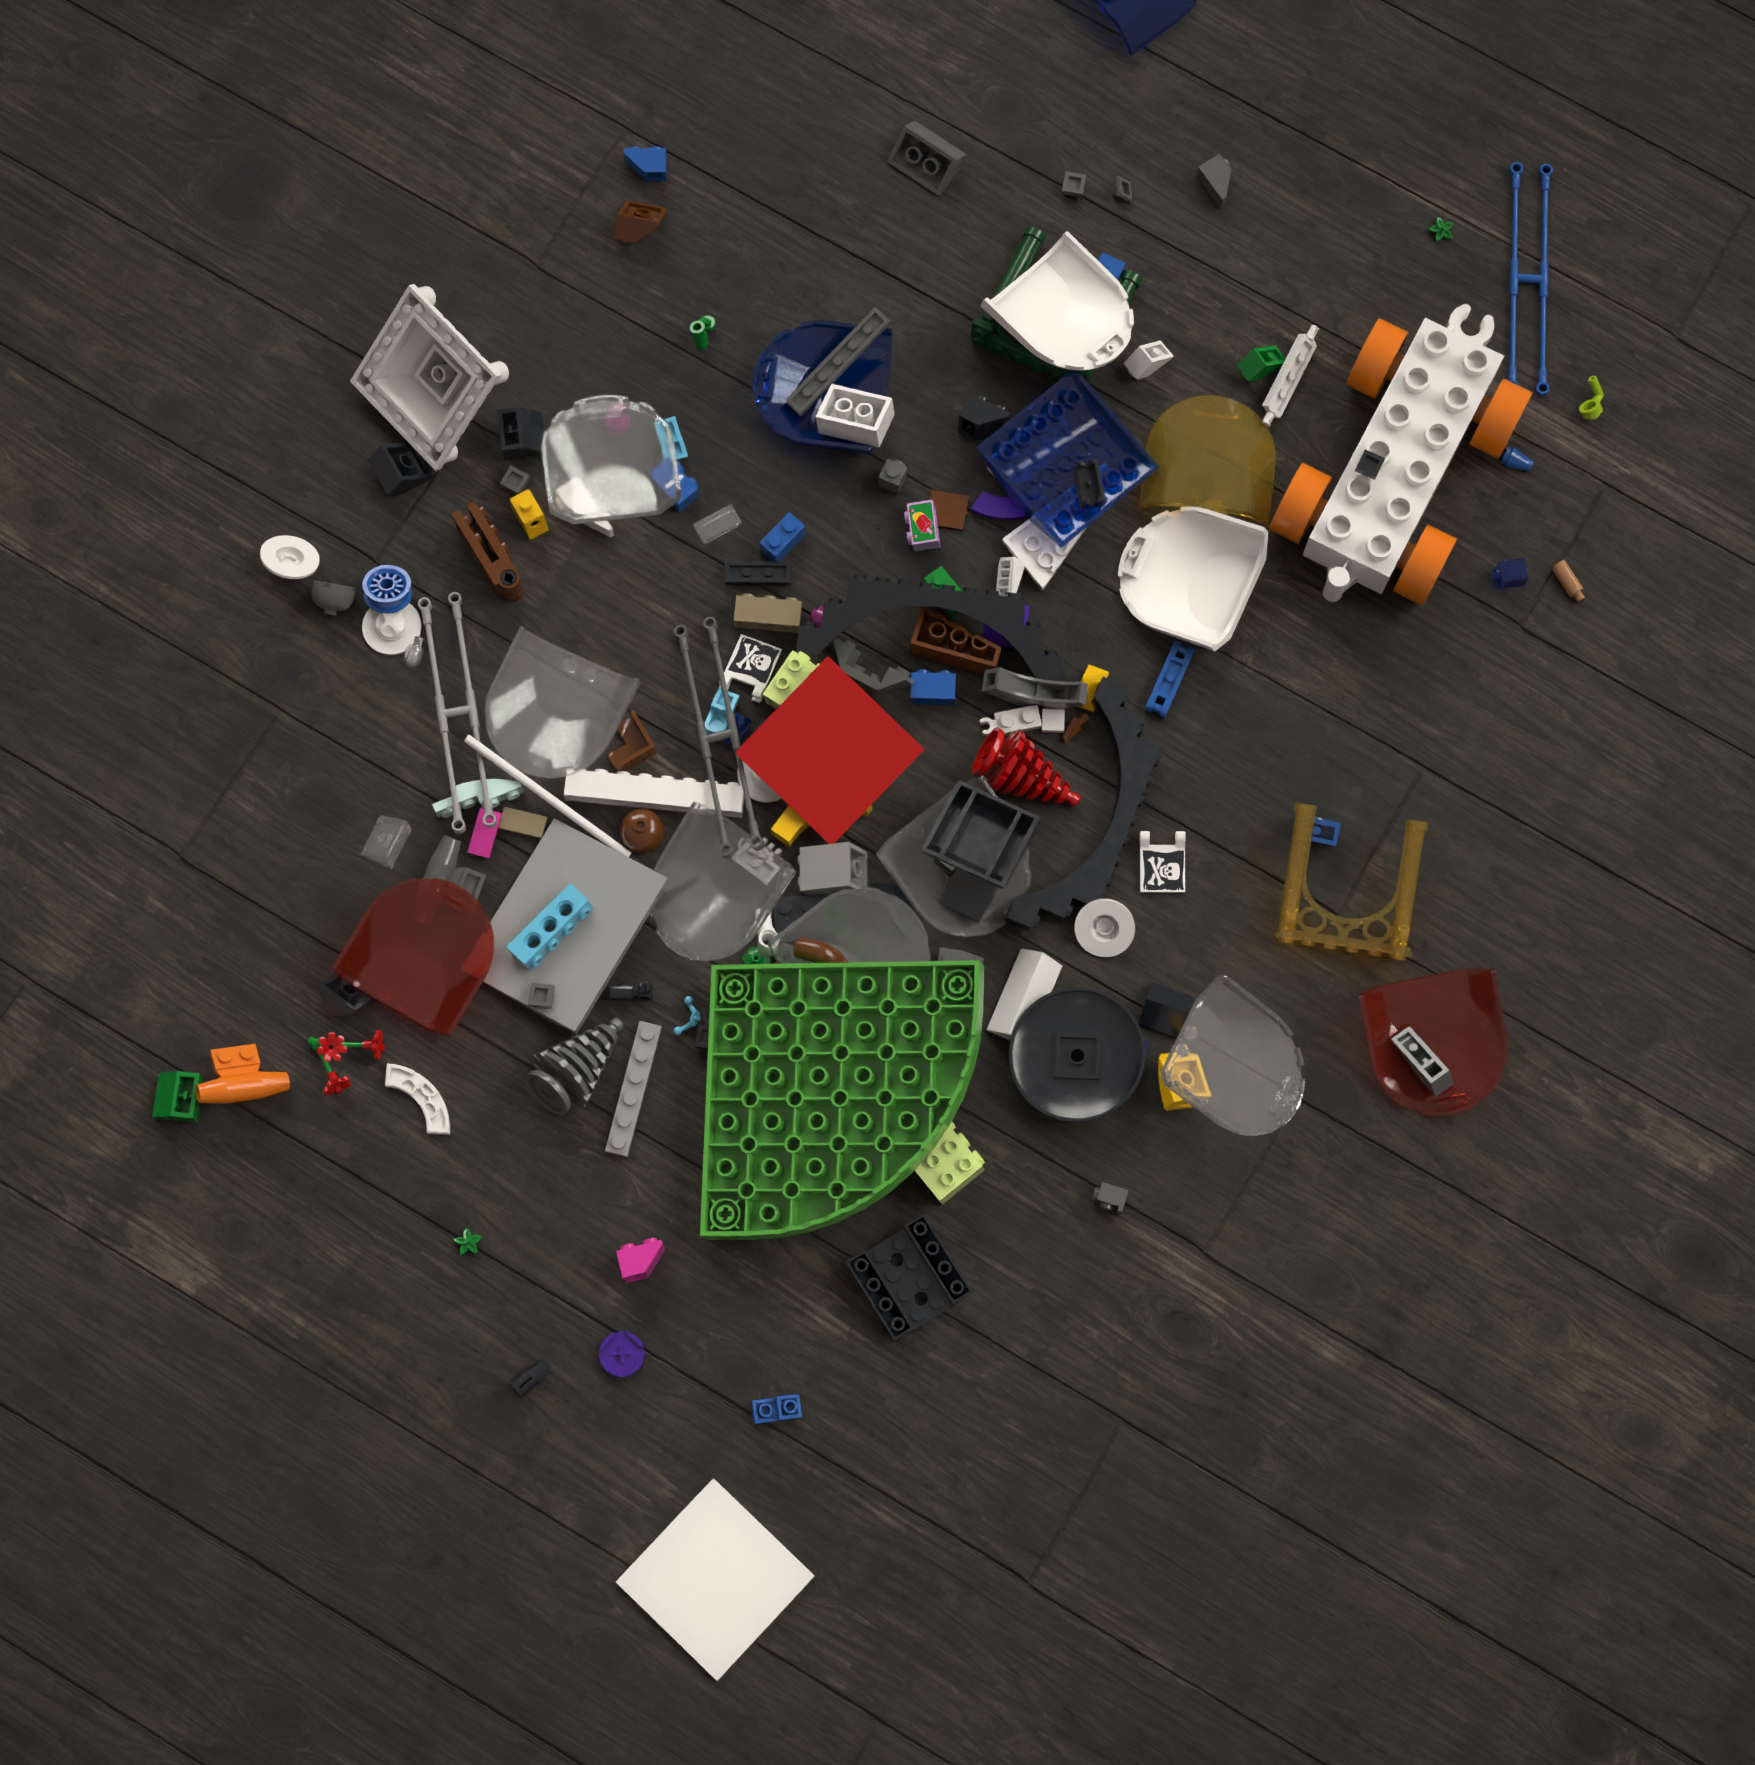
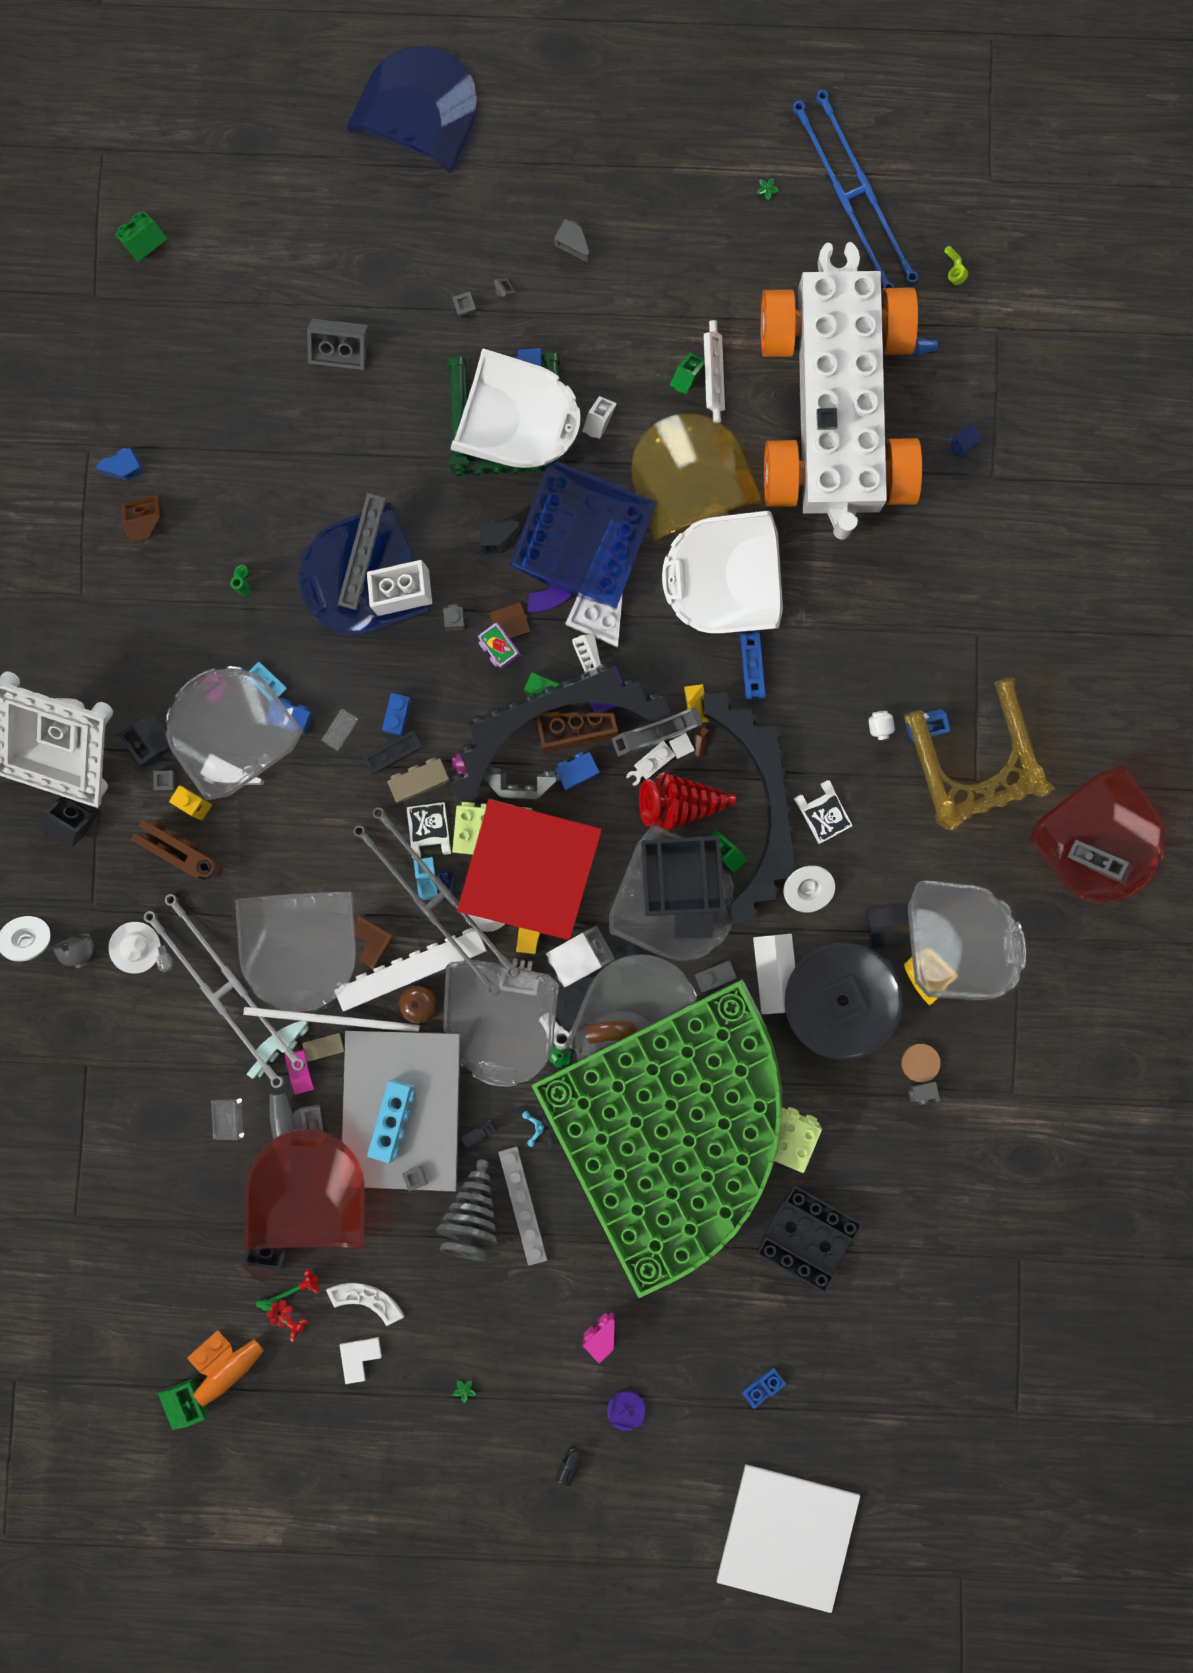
camera: 25 degrees left, 10 degrees up
blue wheel [362,565,412,614] -> none
black hinge [1072,458,1105,510] -> none
medium nougat cylinder [1551,560,1585,602] -> none
none -> white tile [340,1337,382,1384]
none -> green slope [710,830,747,873]
none -> white head [869,711,895,740]
none -> medium nougat tile [901,1044,940,1082]

